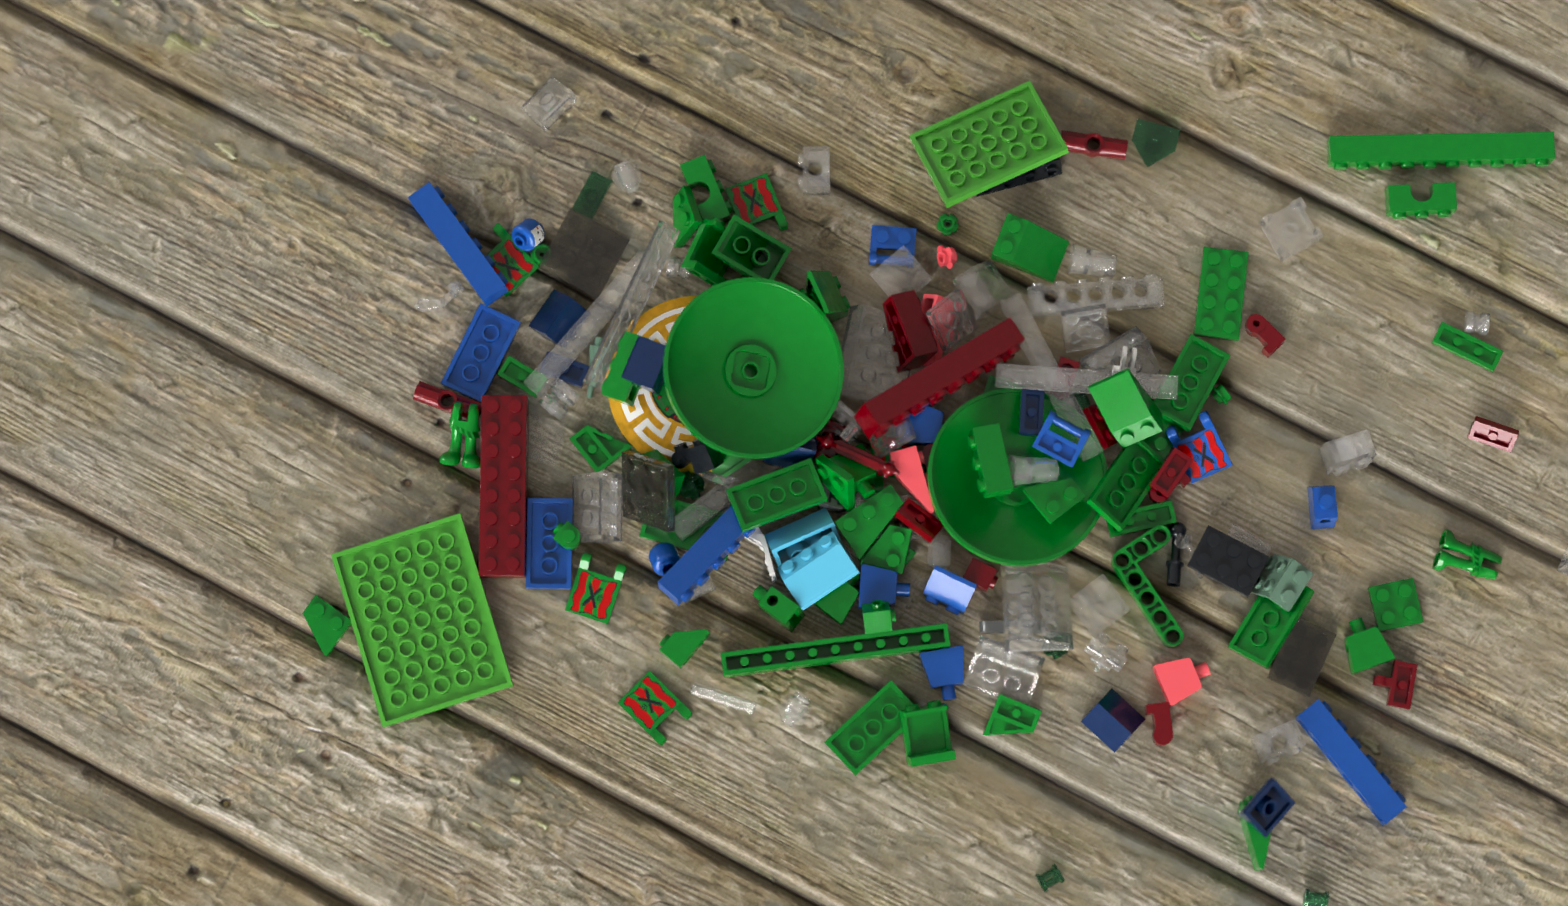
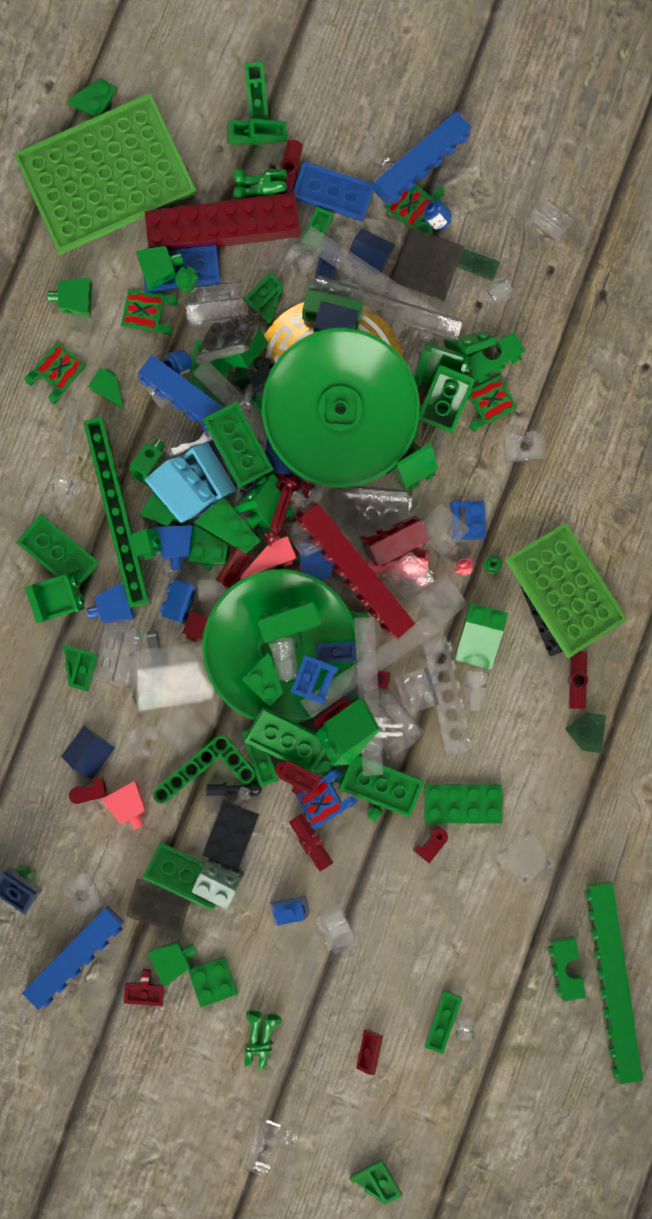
camera: 80 degrees right, 5 degrees up
none -> green torso [47,277,92,318]
none -> green torso [135,246,184,291]
none -> green slope [226,118,287,145]
none -> green slope [244,61,269,120]
none -> dark red piece [289,813,334,872]

